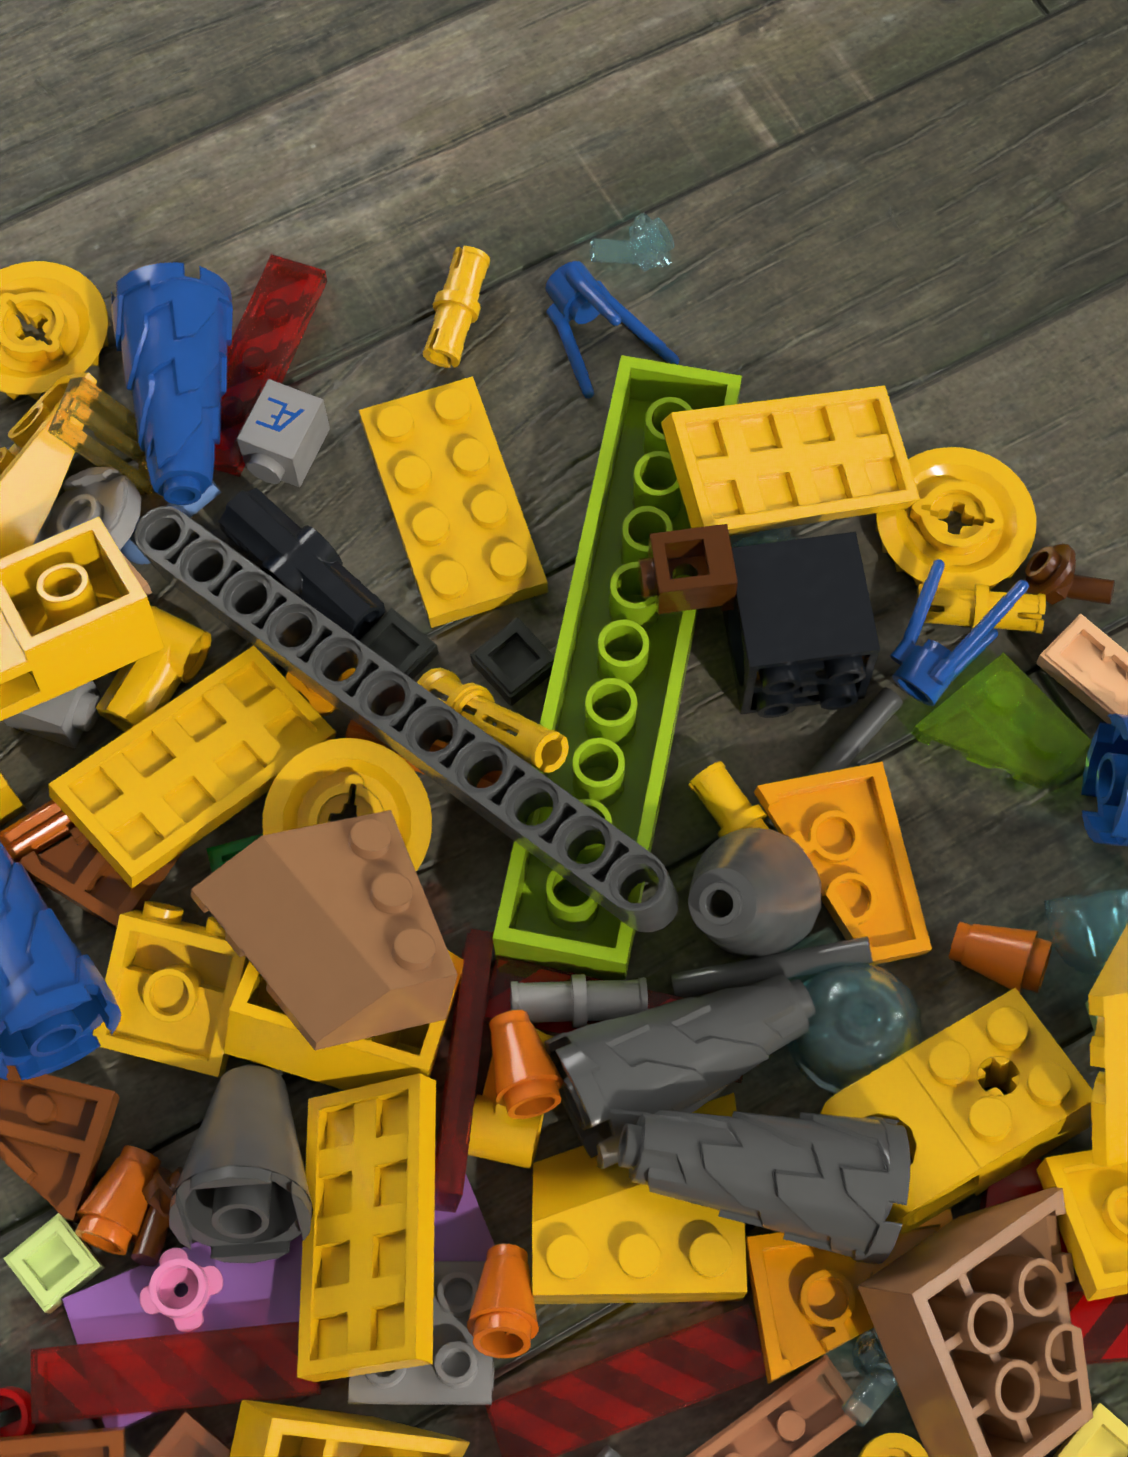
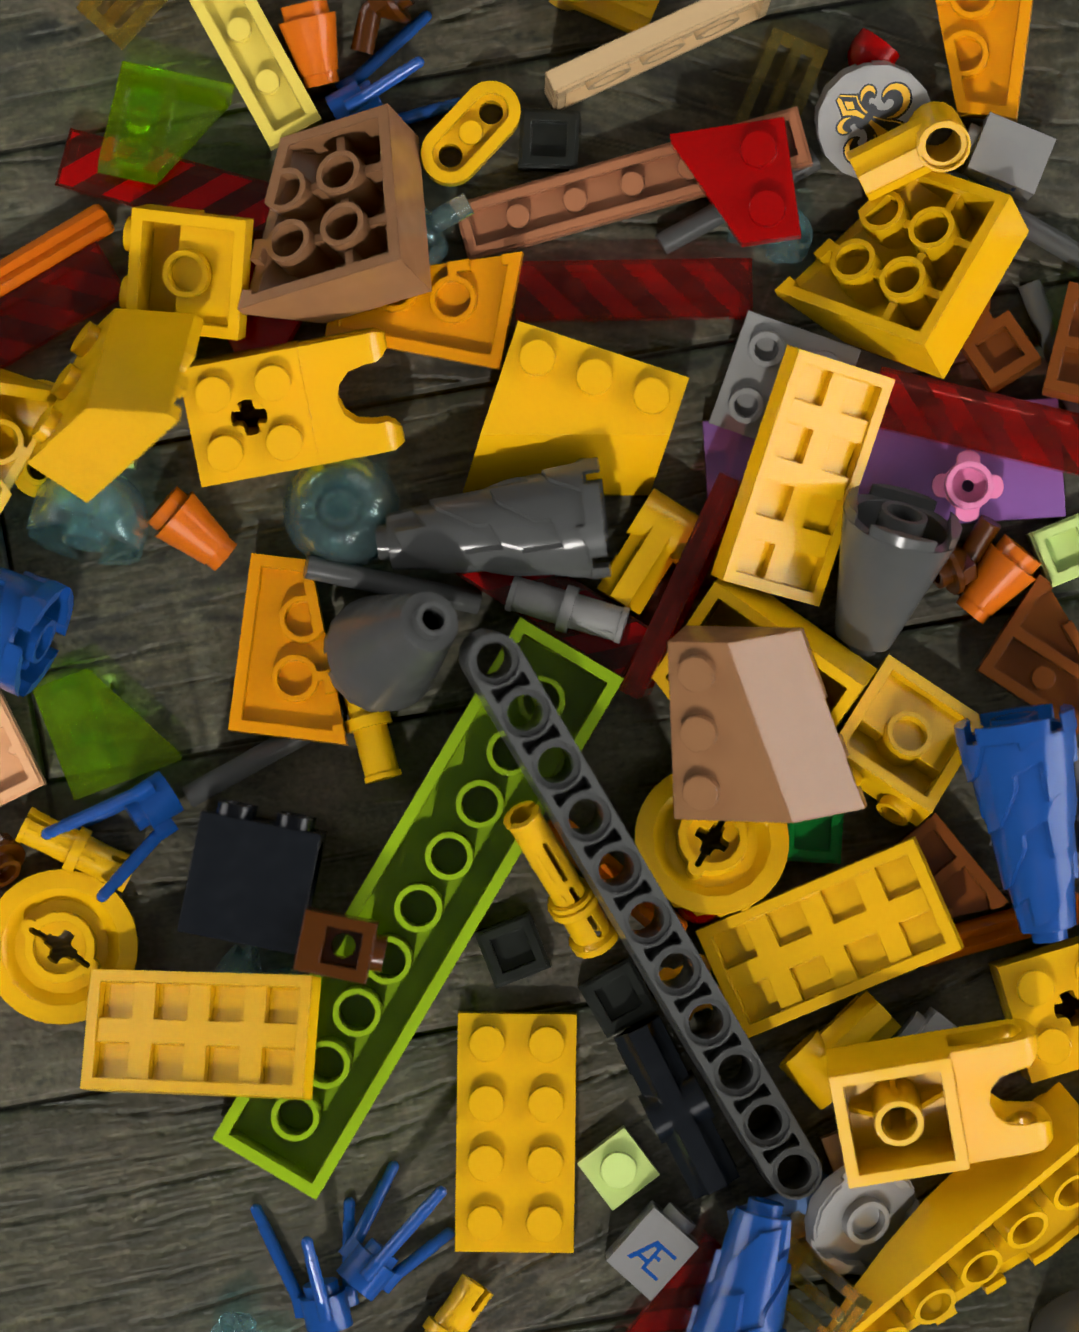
camera: 165 degrees left, 20 degrees up
orange cone [467,1244,539,1358] -> none
orange cone [489,1010,563,1119] -> none
dark grey cone [618,1110,910,1264] -> none
none -> blue plant [336,1161,455,1301]
none -> yellowish green plate [576,1125,660,1211]

